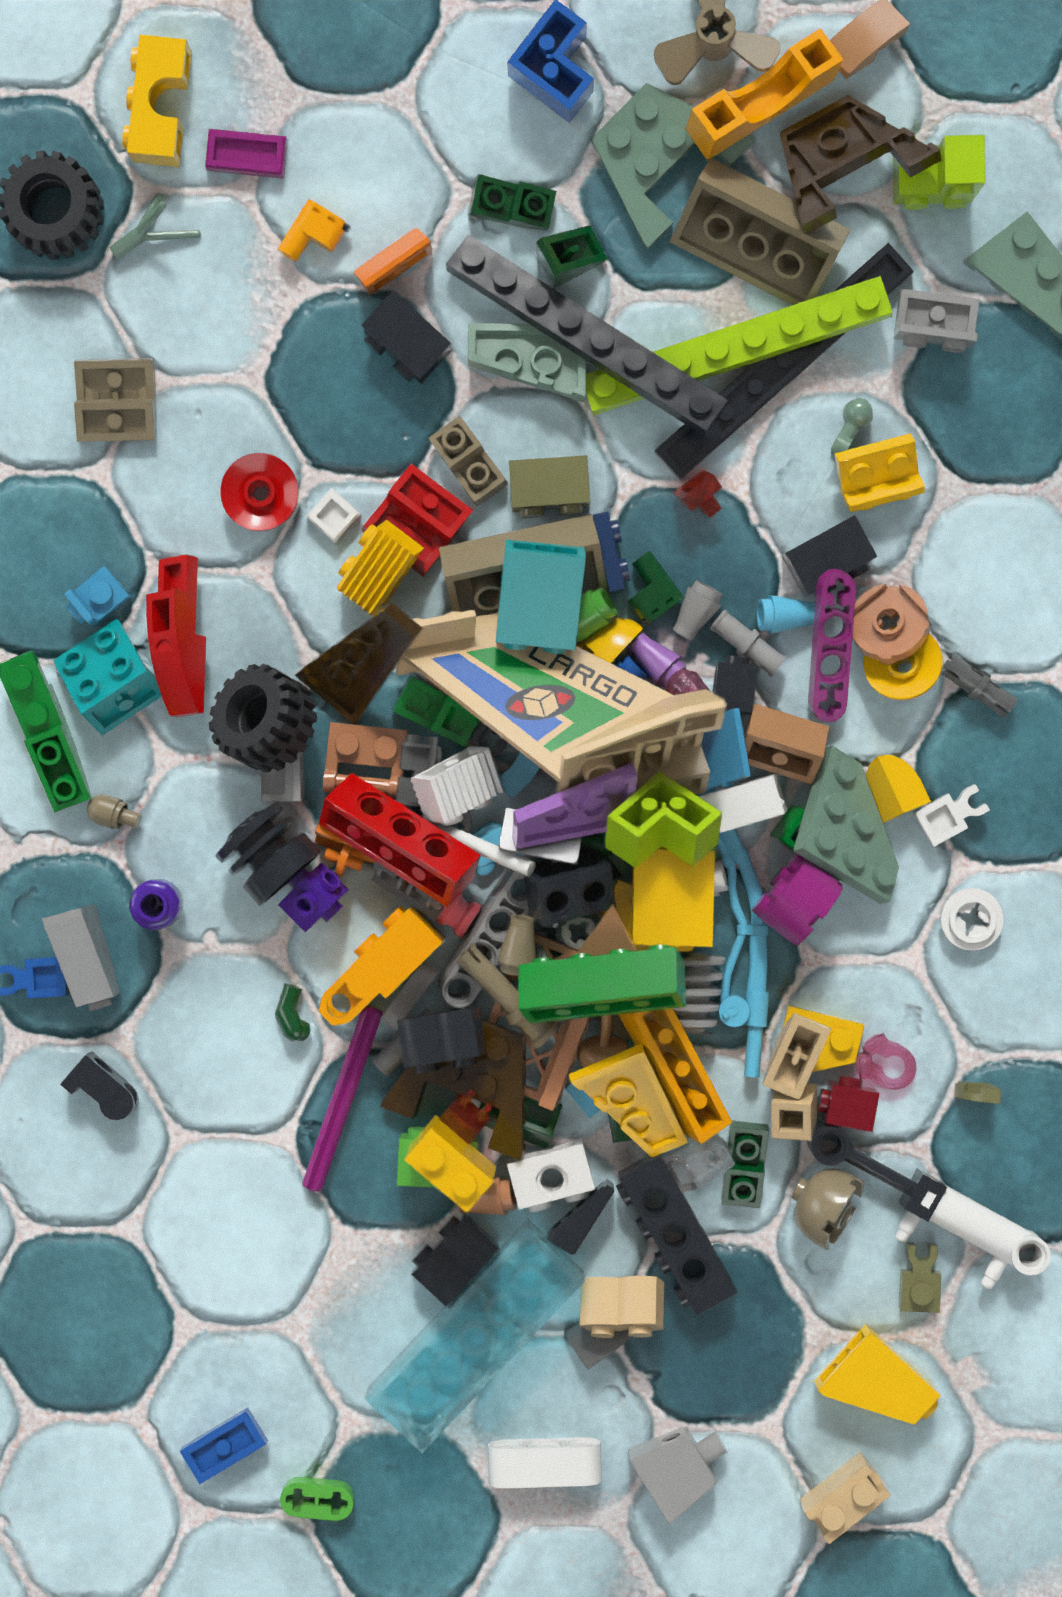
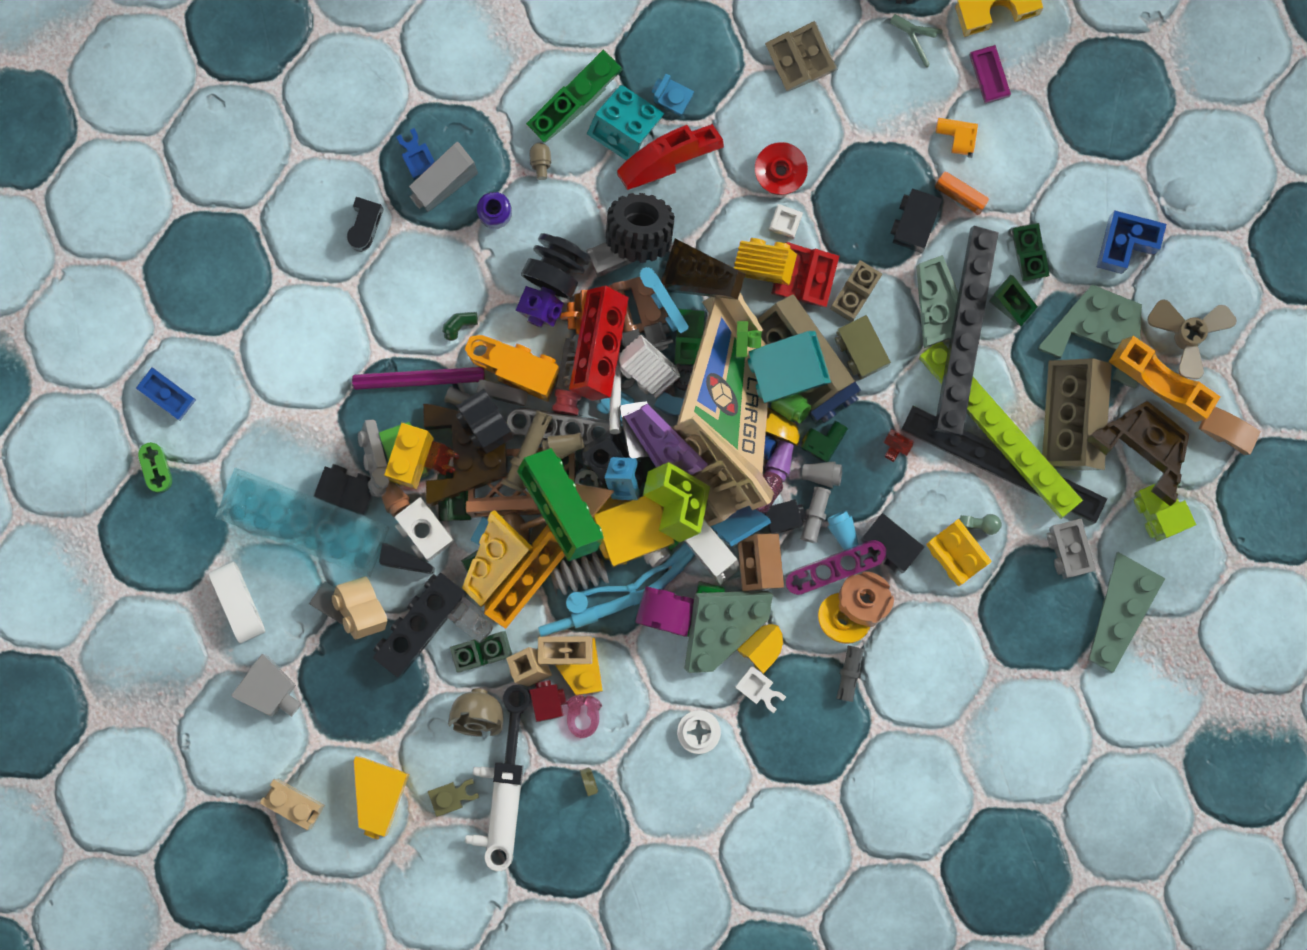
camera: 70 degrees right, 5 degrees down
none -> light grey hinge [358,420,390,497]
none -> dark azure bracket [605,457,640,500]
none -> medium azure hinge [639,267,689,334]
none -> bright green tile [736,321,762,357]

